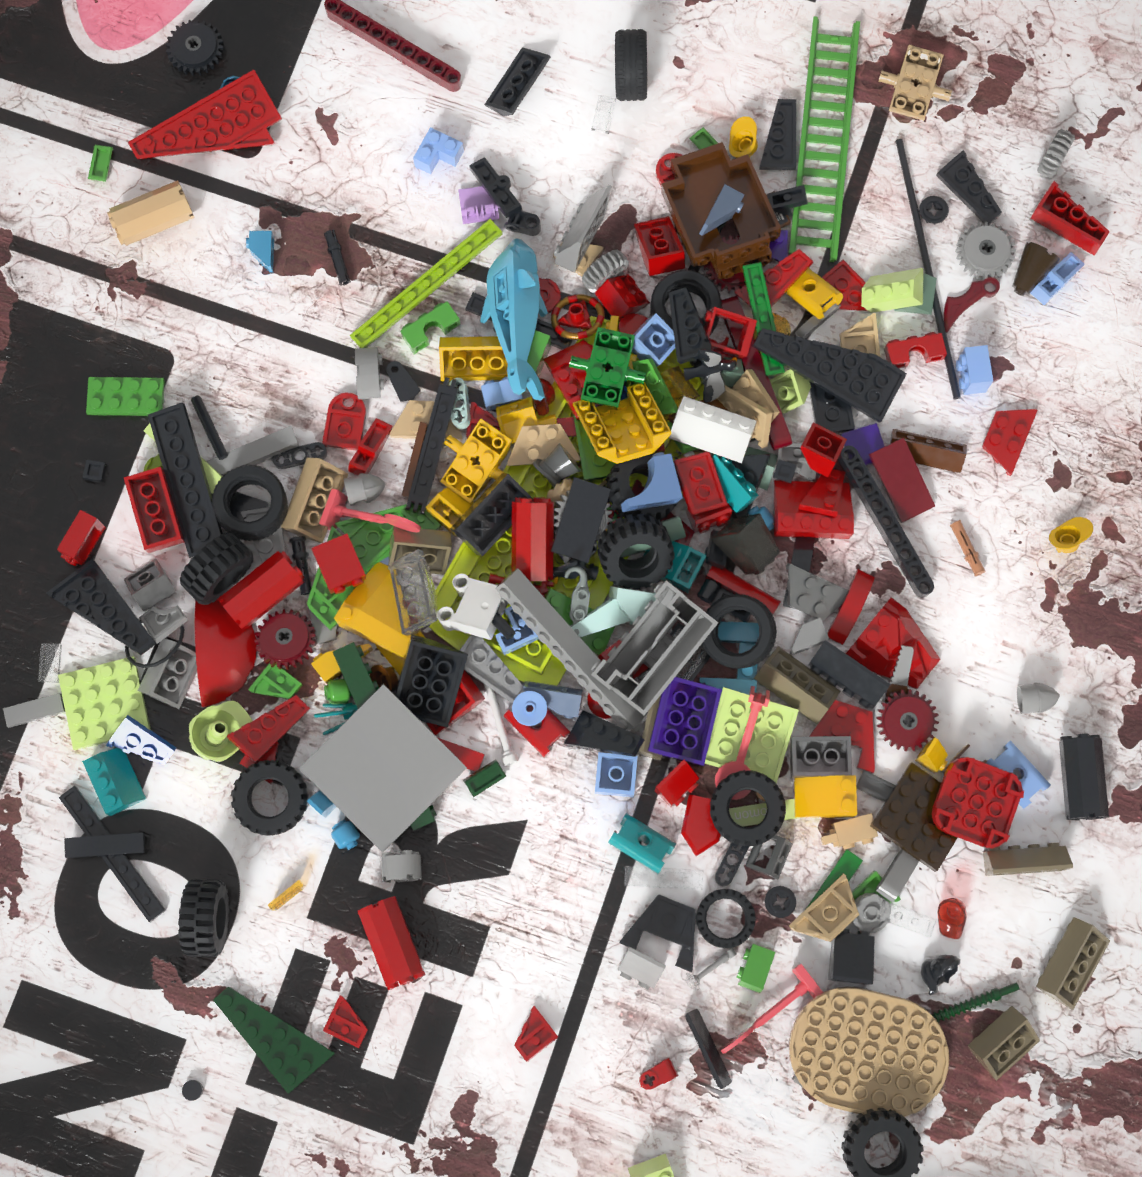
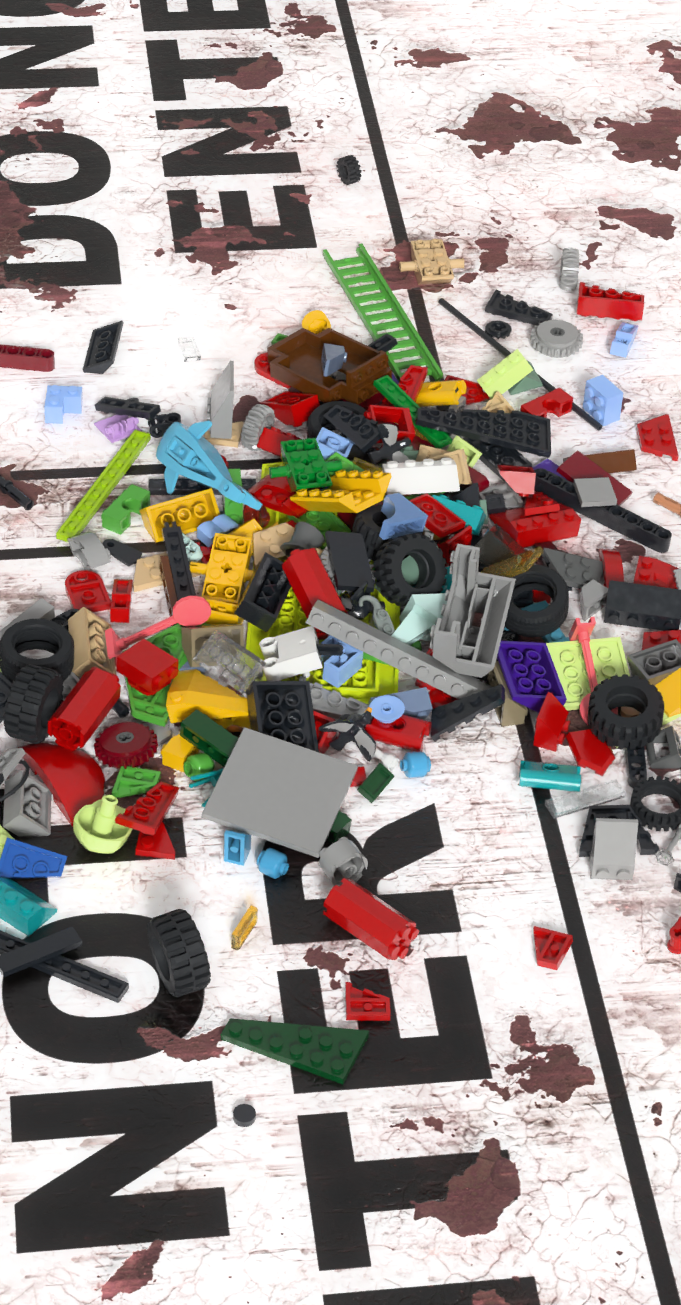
camera: 30 degrees left, 35 degrees down
black tyre [231,760,309,836] -> none
light grey helmet [344,473,386,506] -> none
red piece [551,294,605,340] -> none
light blue brick [595,752,638,798] -> none
black tyre [615,29,647,101] -> none
dark tan slope [754,646,841,724] -> none
black wing [759,99,796,170] -> none
dark red piece [944,277,1000,333] -> none
dark brown cone [1012,242,1060,296] -> none
none -> animal [319,707,376,762]
none -> dark azure head [400,751,431,778]
none -> clear yellow tile [481,546,544,578]
none -> light grey tile [573,477,617,507]

